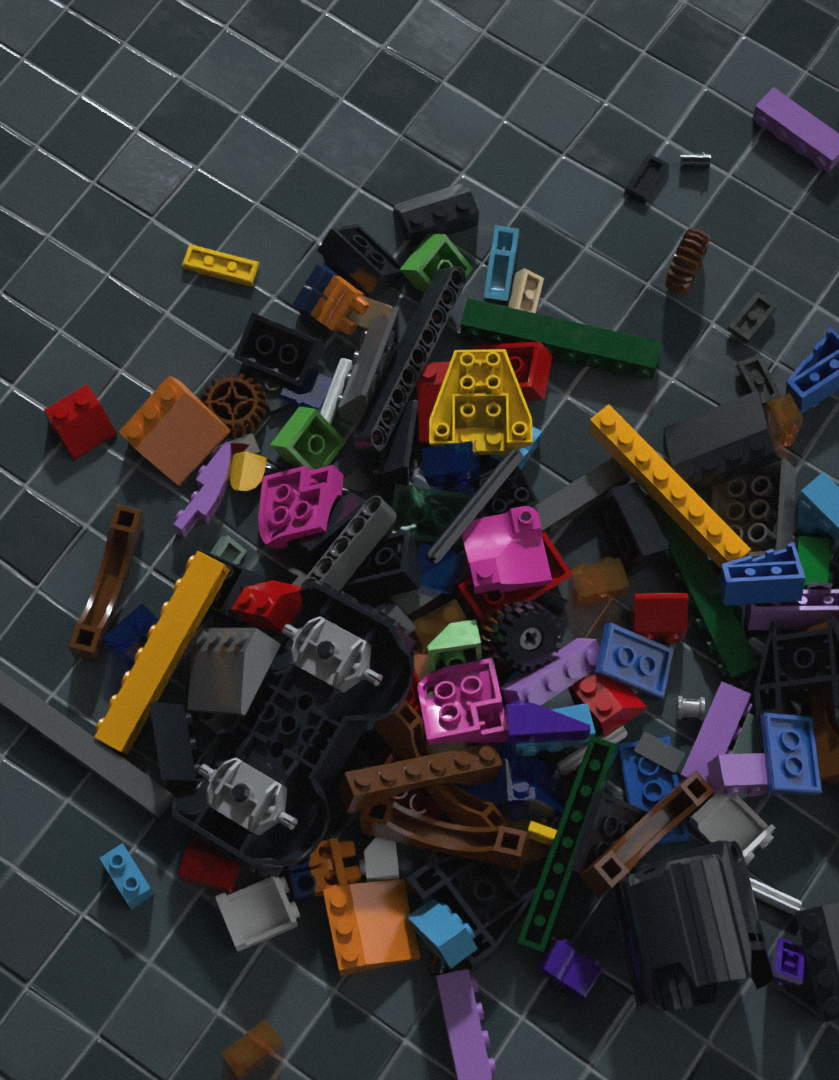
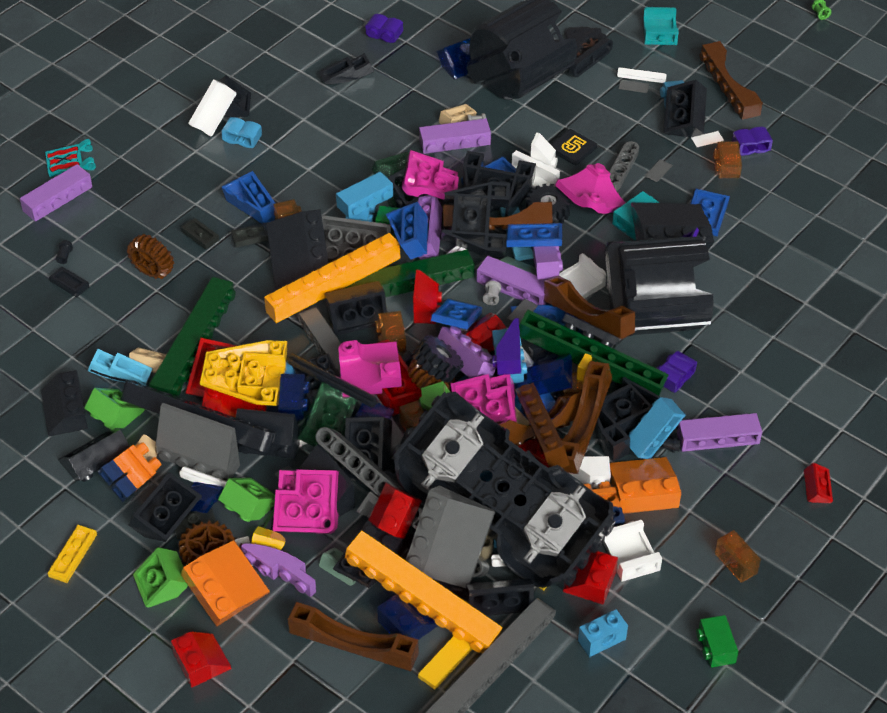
camera: 85 degrees left, 20 degrees down
none -> bright green slope [133,547,188,607]
none -> yellow tile [418,636,473,690]
none -> green brick [696,615,738,668]

